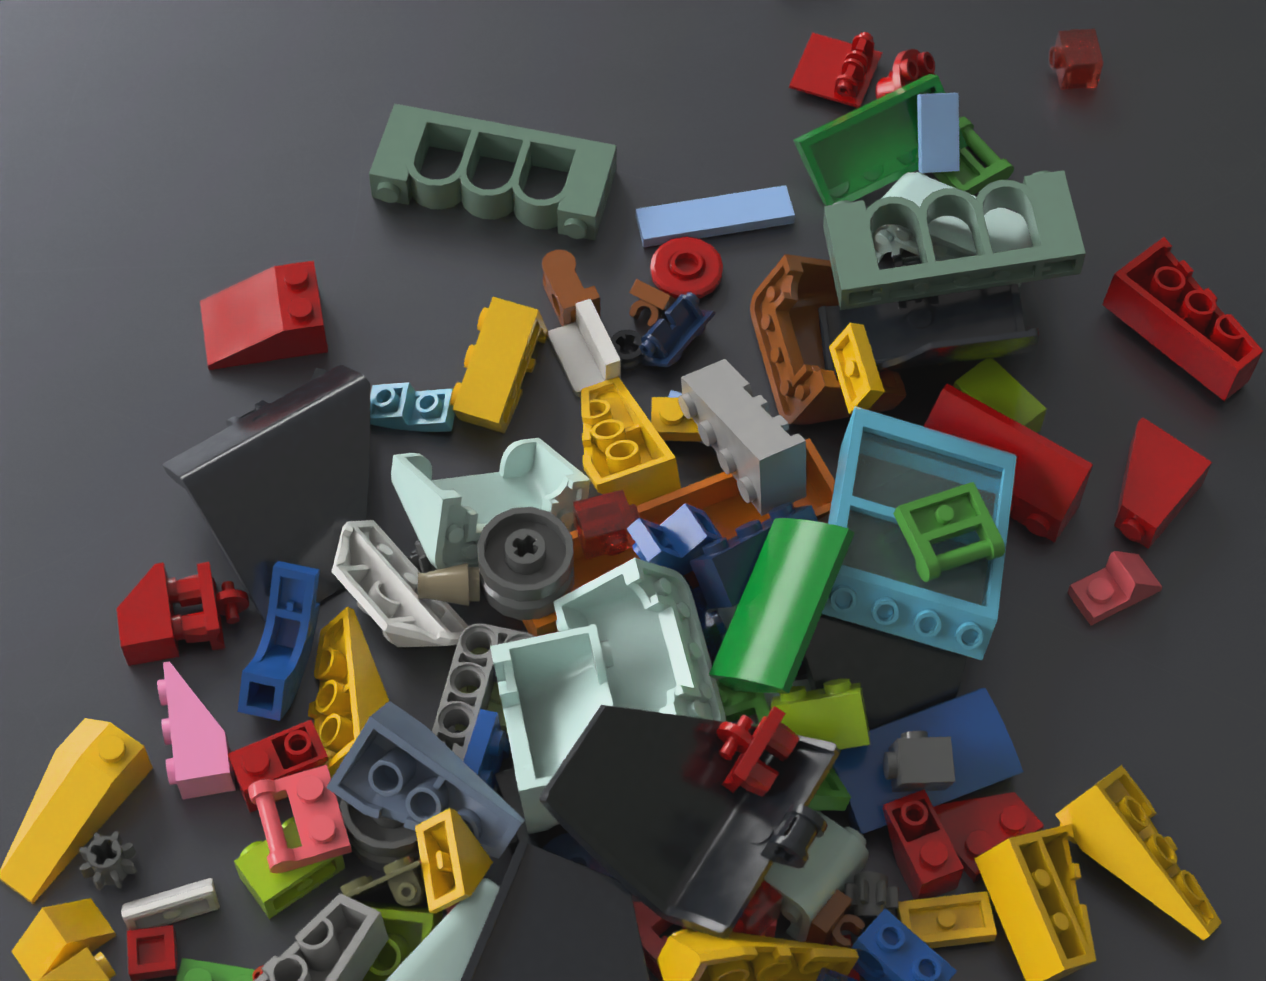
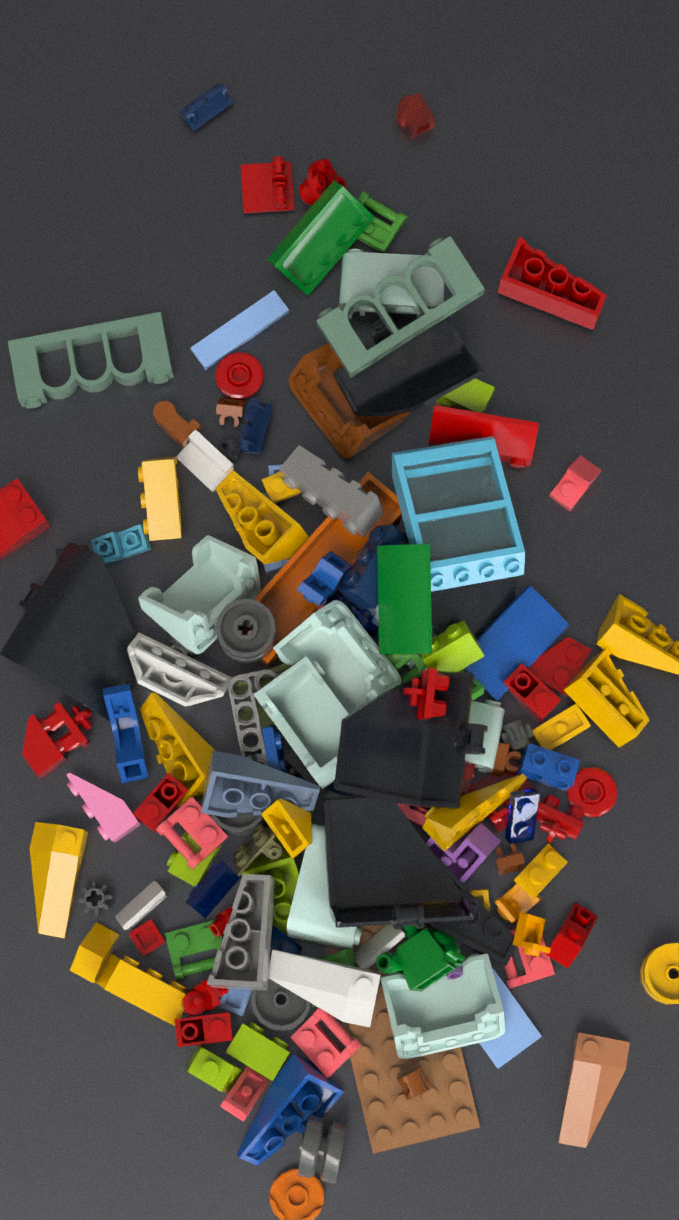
camera: 20 degrees left, 20 degrees up
dark tan cone [418,563,480,606] -> none
clear red brick [573,489,640,559] -> none
yellow plate [829,323,885,414] -> none
dark grey brick [883,731,955,792] -> none
bright green plate [893,482,1005,582] -> none
light blue tile [917,92,960,173] -> none
red slope [1114,417,1212,549] -> none
none -> clear blue plate [186,860,241,919]

